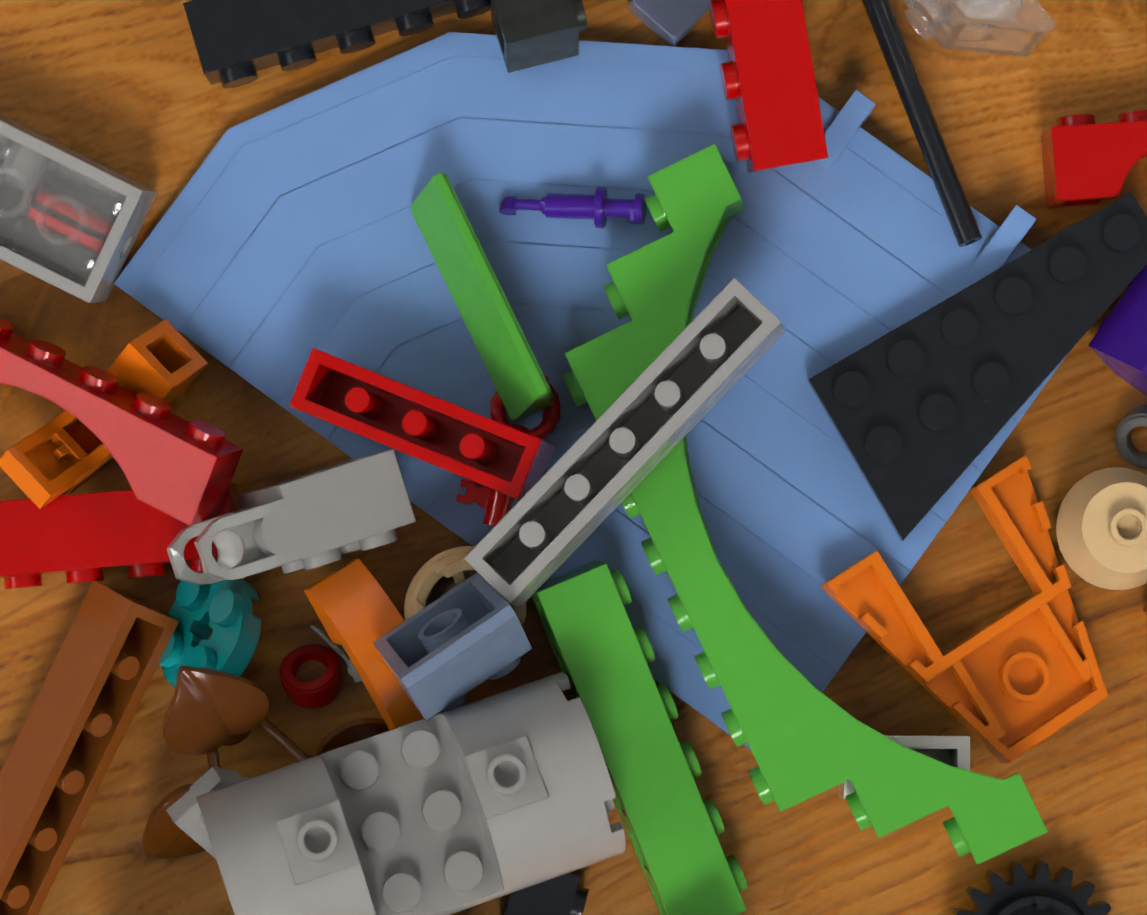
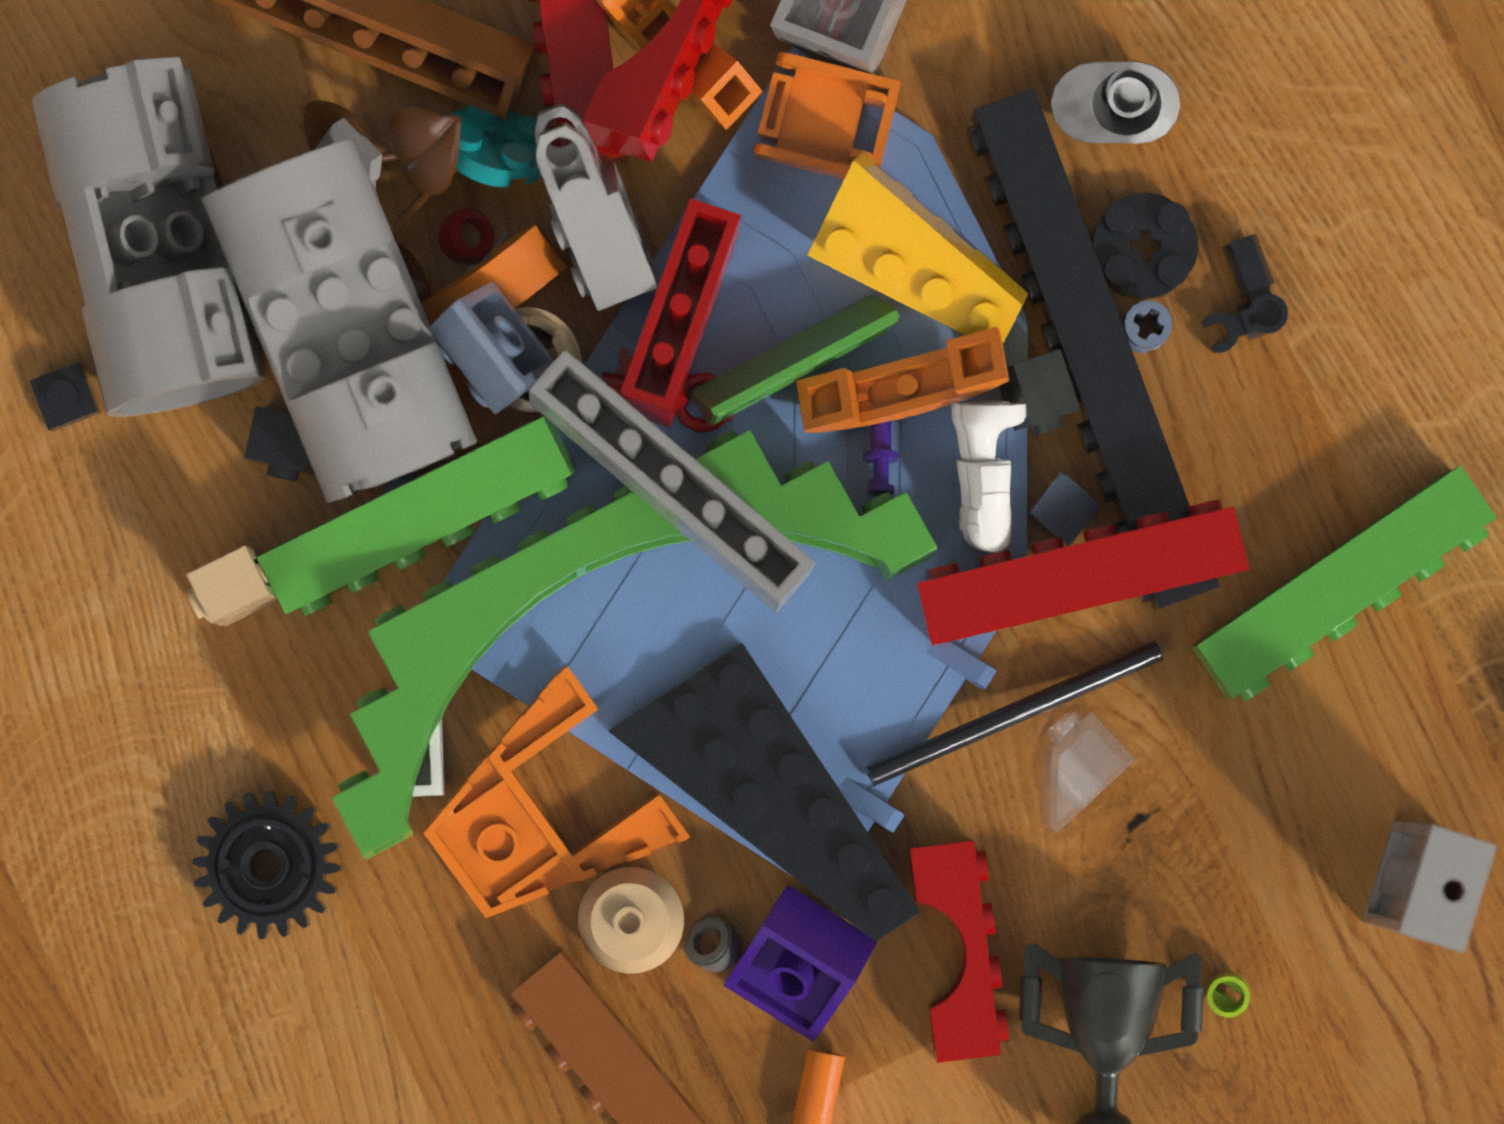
camera: 90 degrees right, 0 degrees up
none -> orange container [752,52,902,180]
none -> orange slope [796,327,1009,433]
none -> yellow wedge [807,150,1028,343]
none -> white piece [951,400,1026,552]

